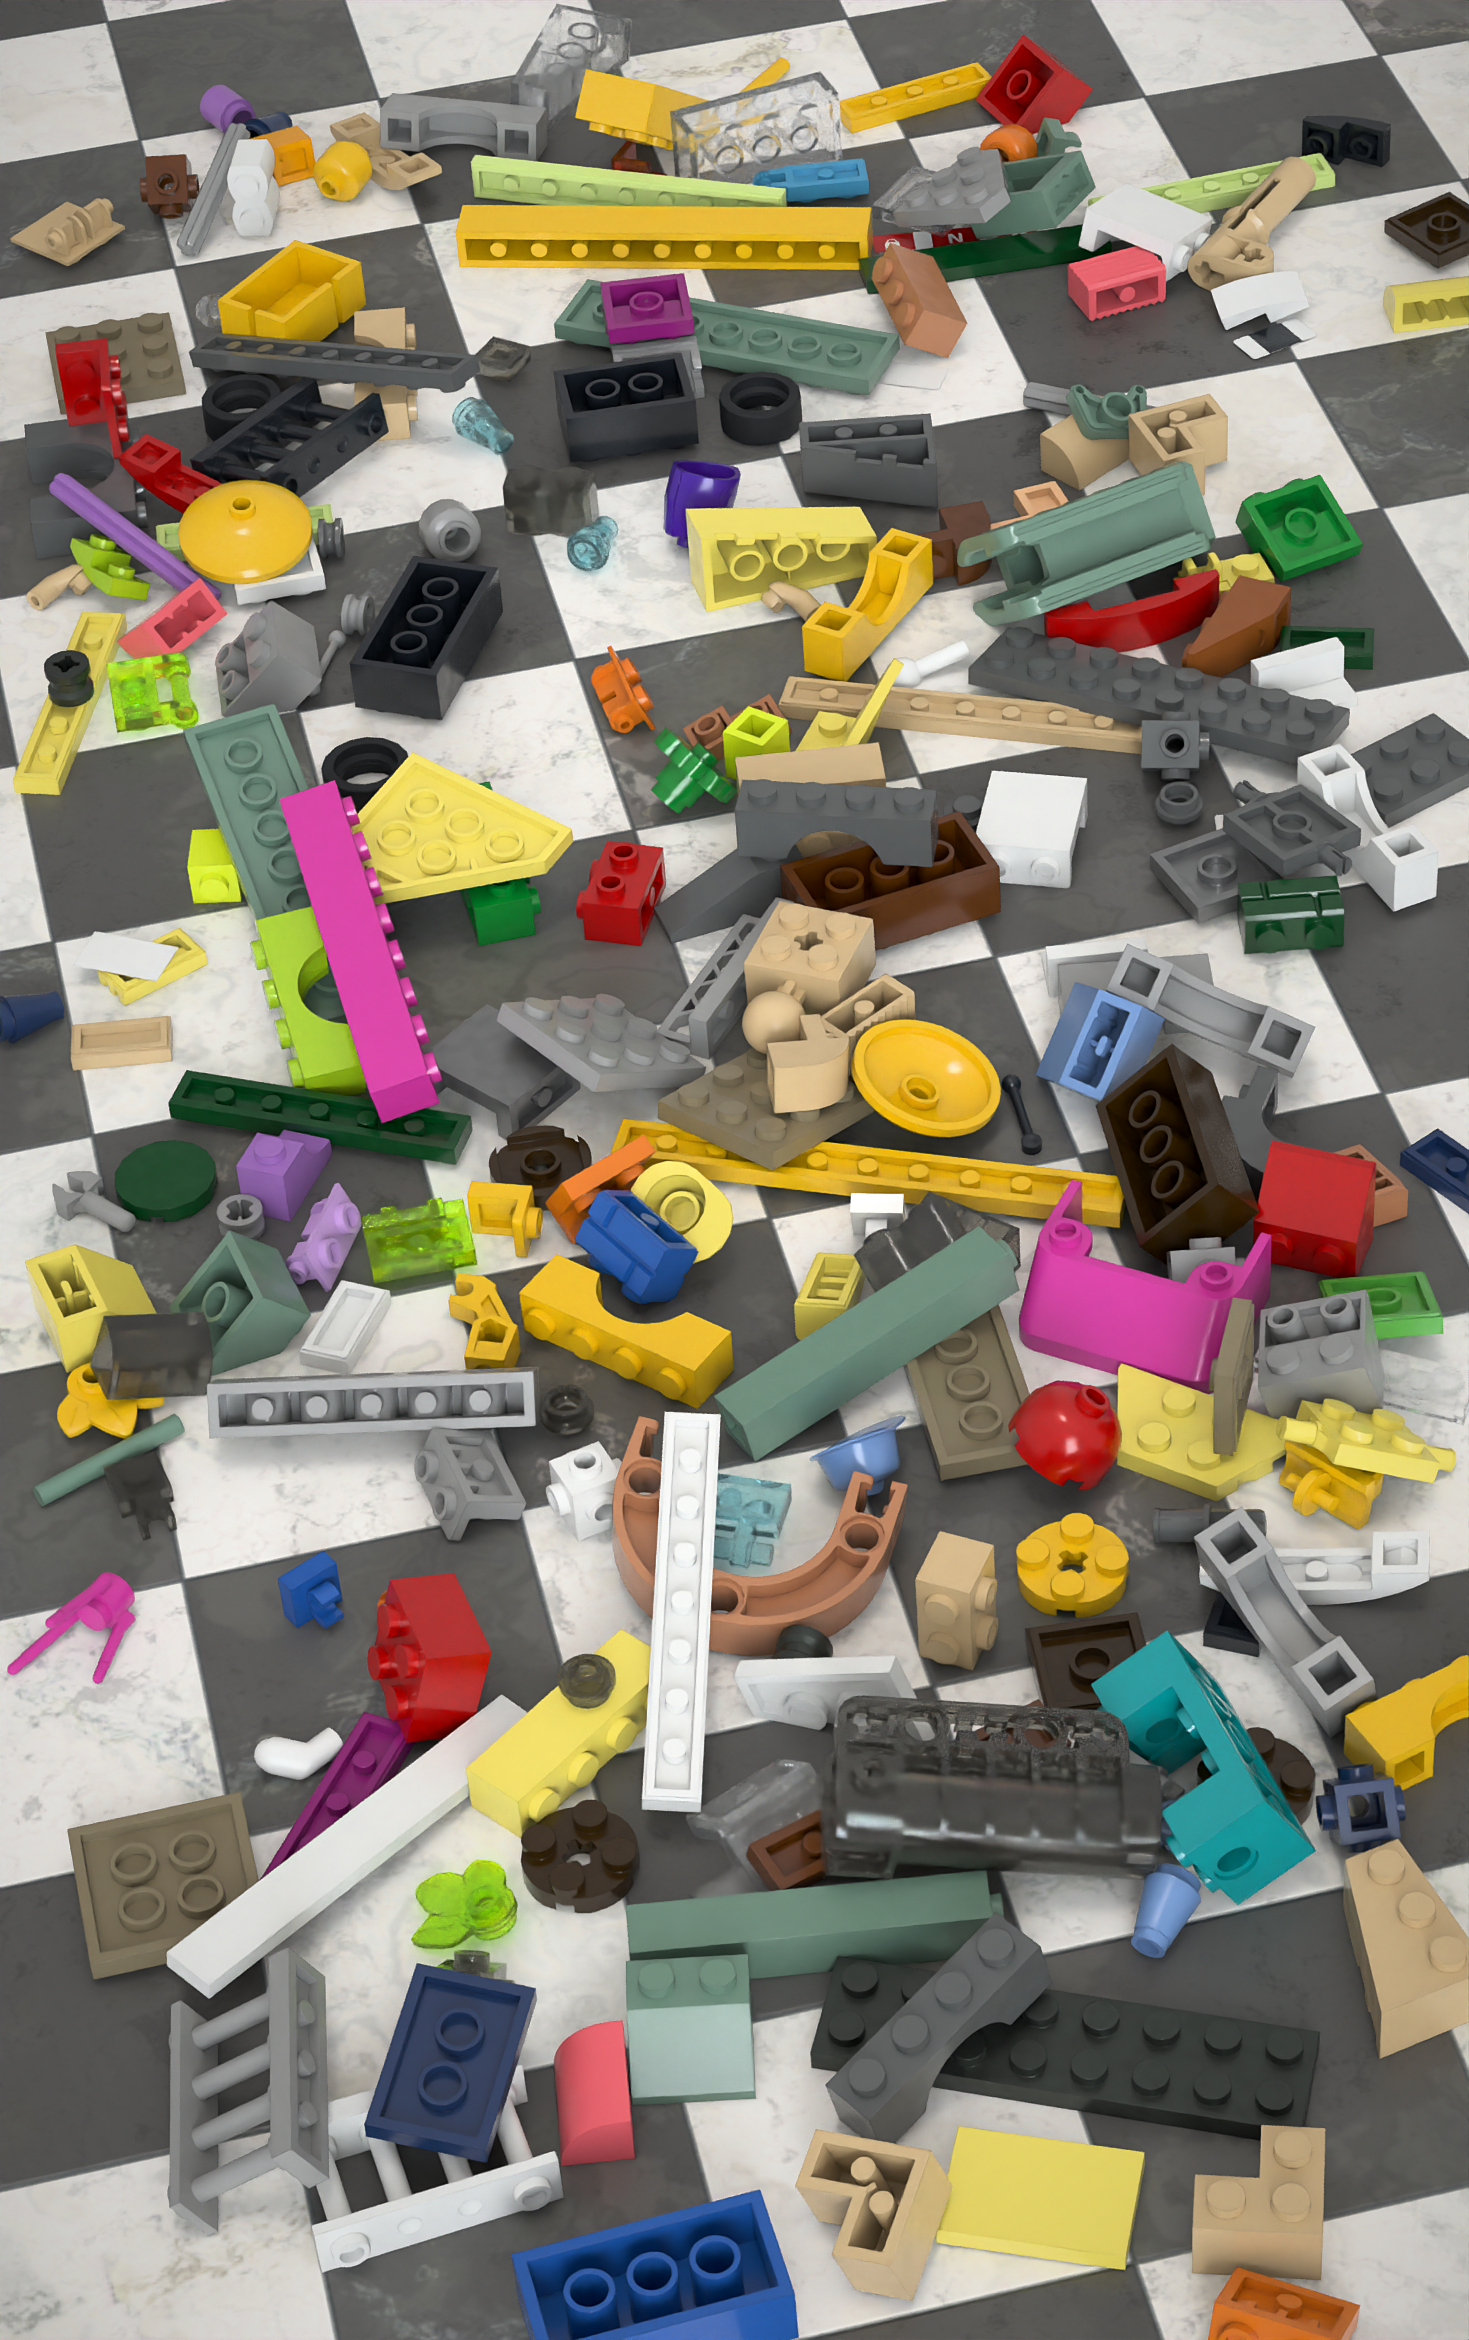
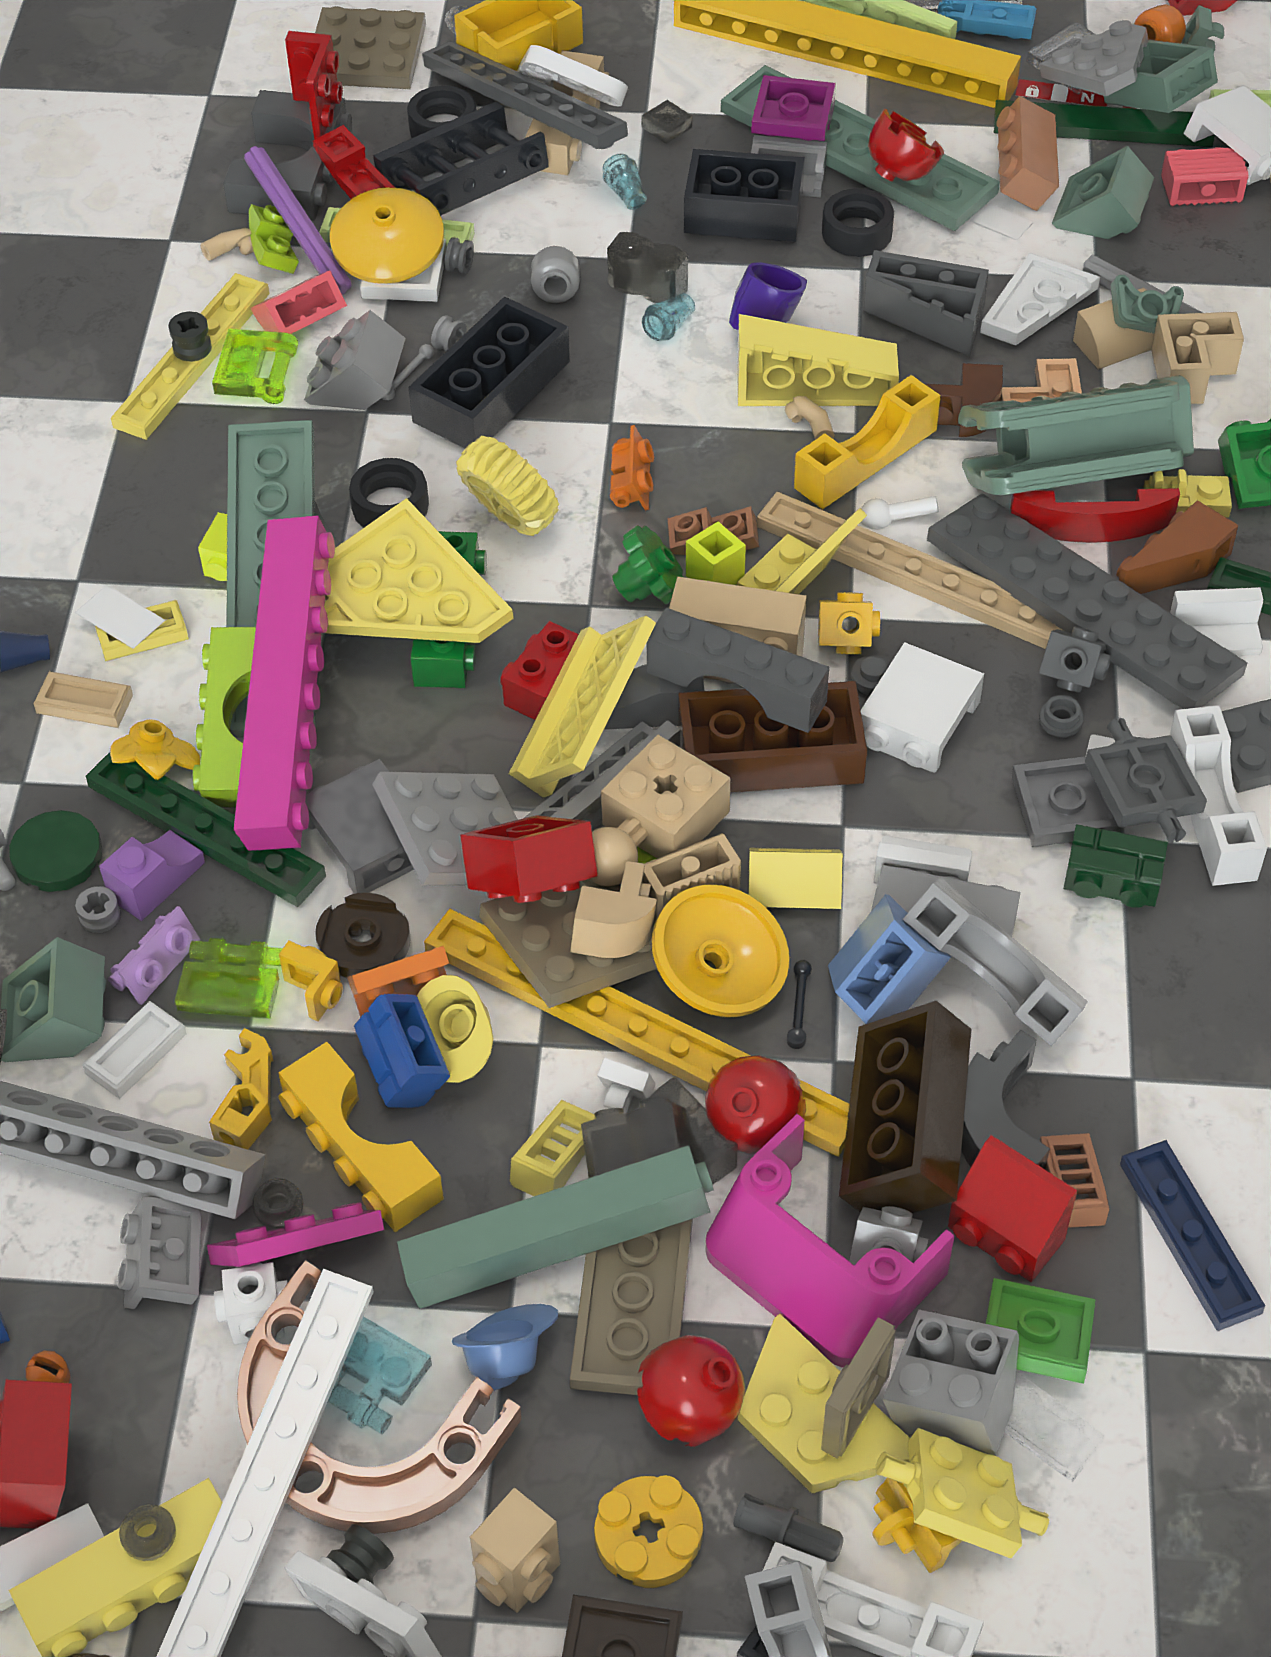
camera: 15 degrees right, 10 degrees up
none -> yellow plate [110,719,200,780]
none -> dark pink wing [206,1202,384,1267]
none -> light yellow gear [456,436,559,536]
none -> red brick [460,815,598,903]
none -> light yellow fence [509,615,656,798]
none -> white beam [517,45,628,106]
none -> red cylinder [705,1055,806,1155]
none -> light yellow brick [748,848,843,909]
none -> yellow brick [818,592,880,654]
none -> red cylinder [868,109,944,182]
none -> white wing [980,253,1100,345]
none -> sand green slope [1052,146,1154,239]

